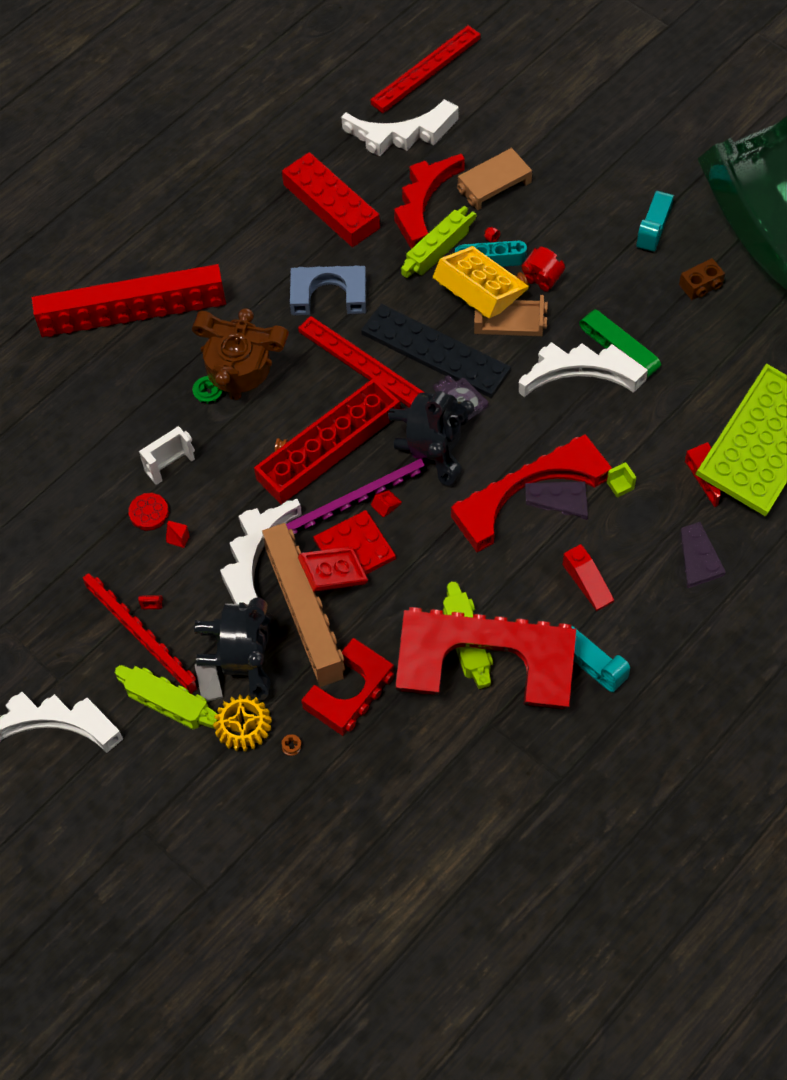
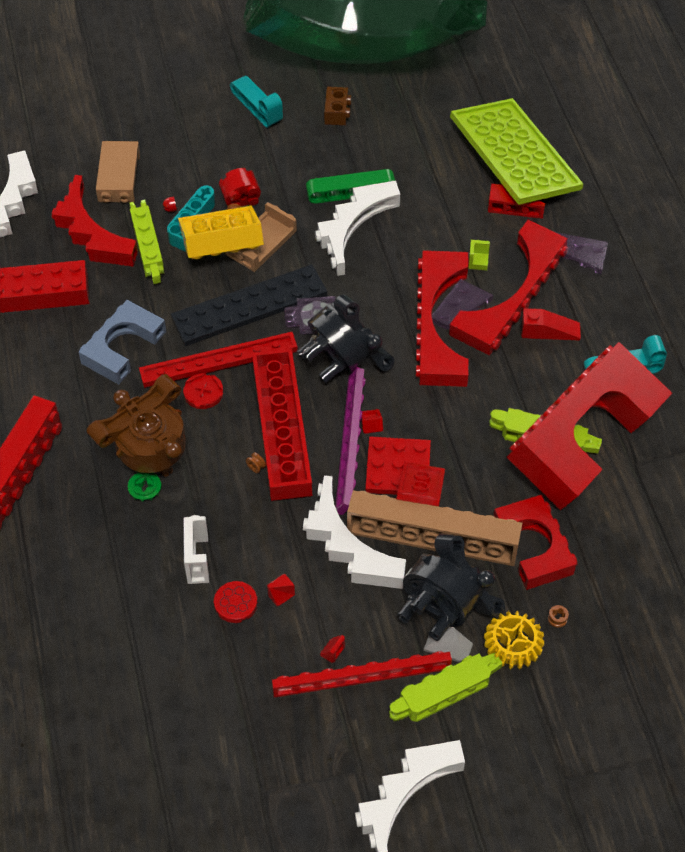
camera: 60 degrees left, 5 degrees down
none -> red tile [183,373,223,409]
none -> red arch [449,220,568,356]

